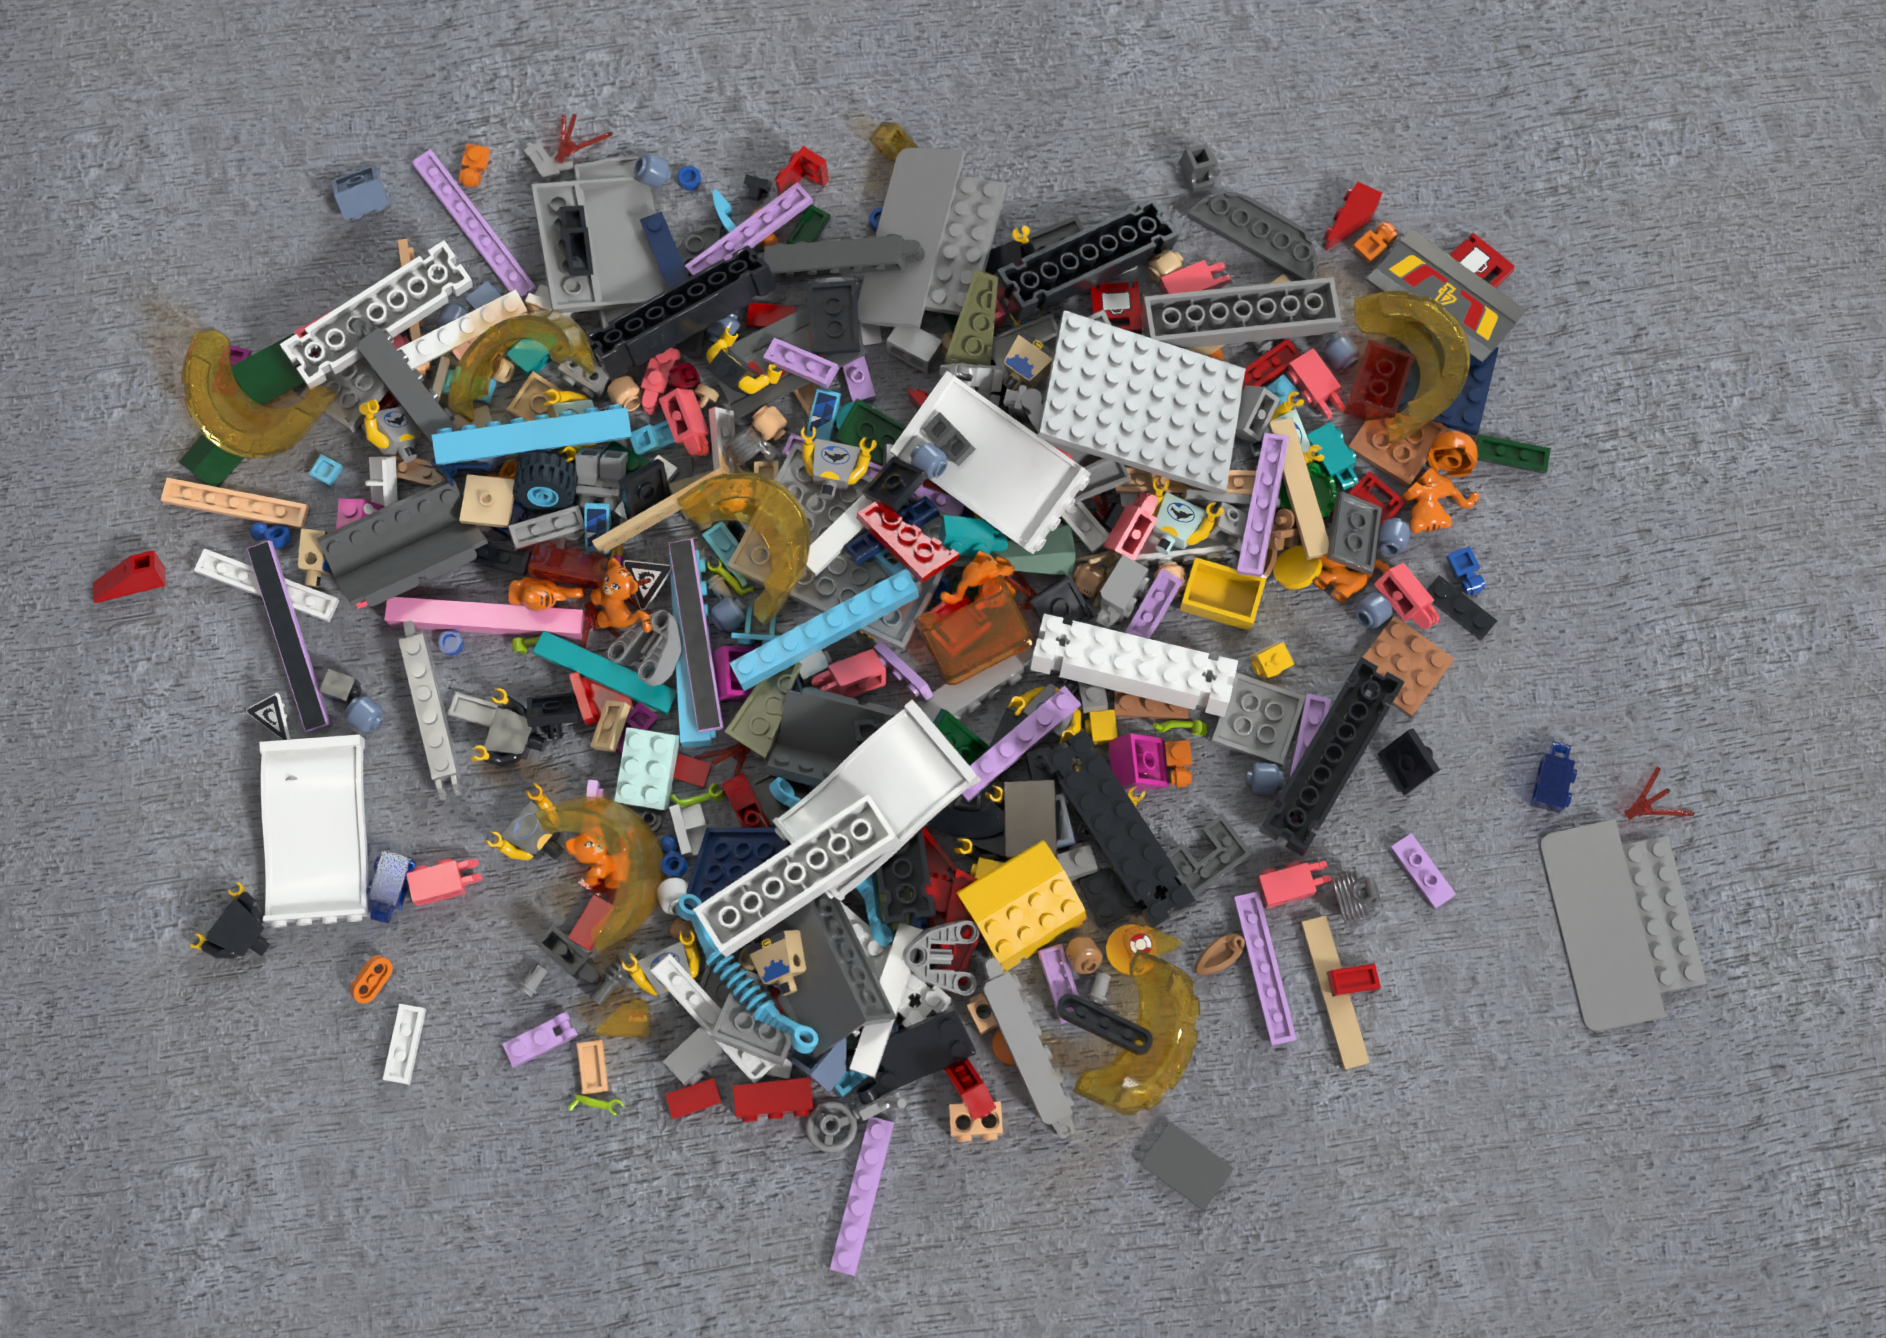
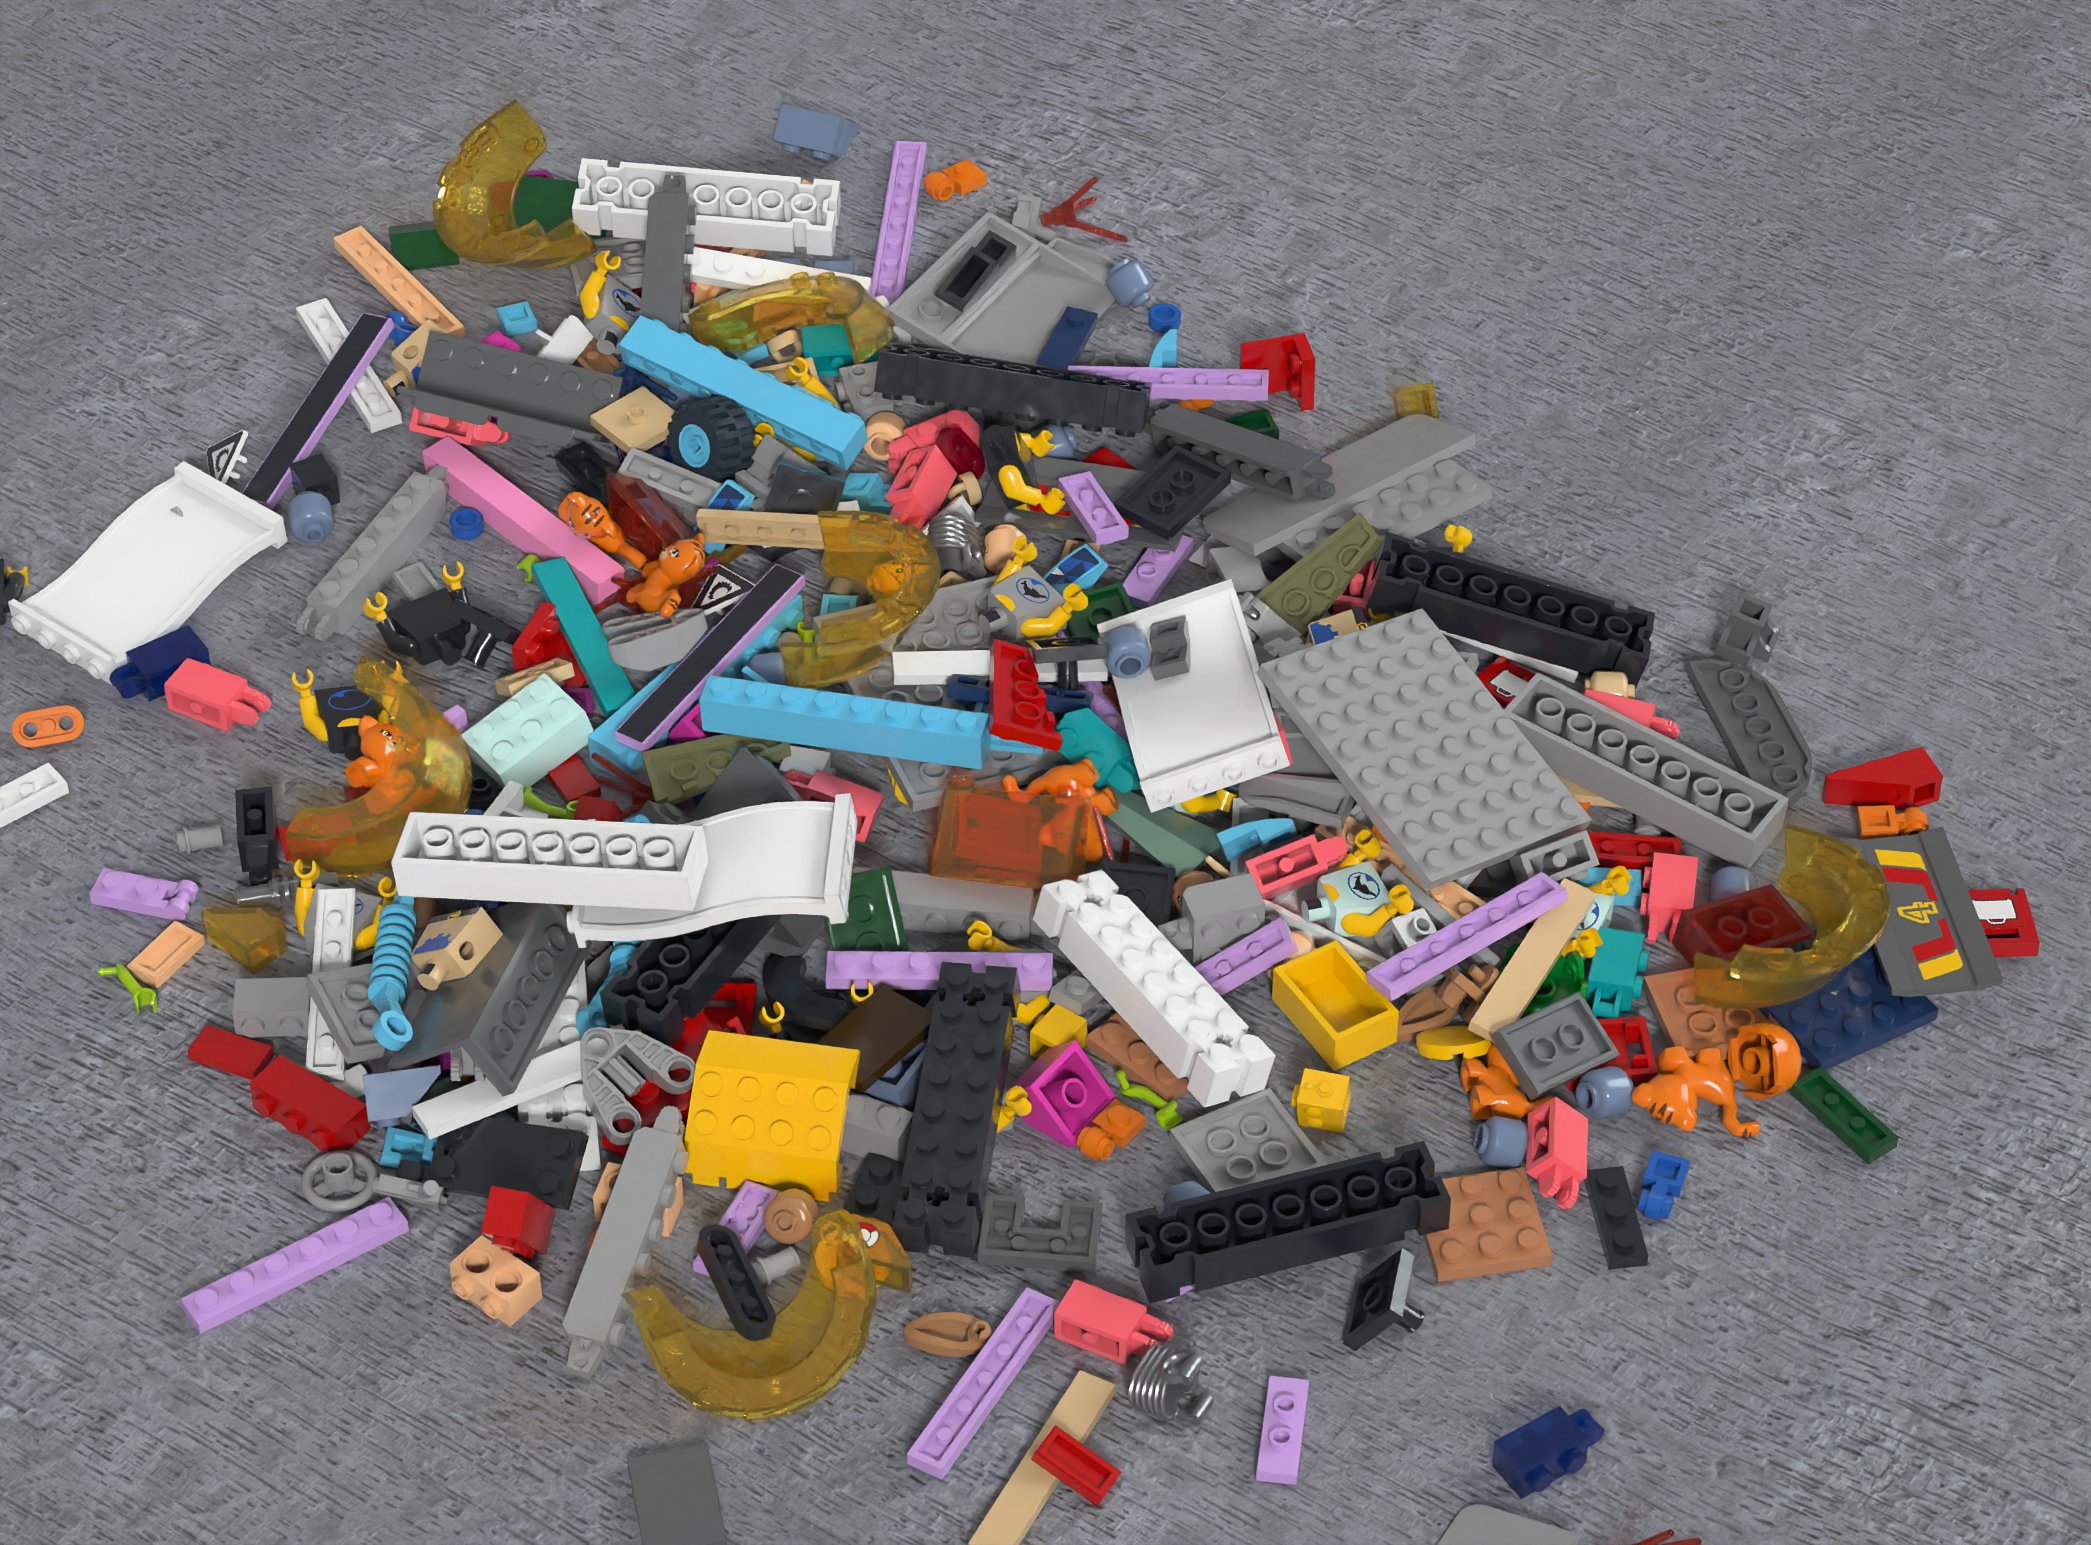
camera: 40 degrees right, 30 degrees down
red slope [93,550,166,603] -> none
black tile [744,174,772,201] -> none
lavender plate [874,641,933,702] -> none
none -> medium azure slope [1216,818,1298,862]

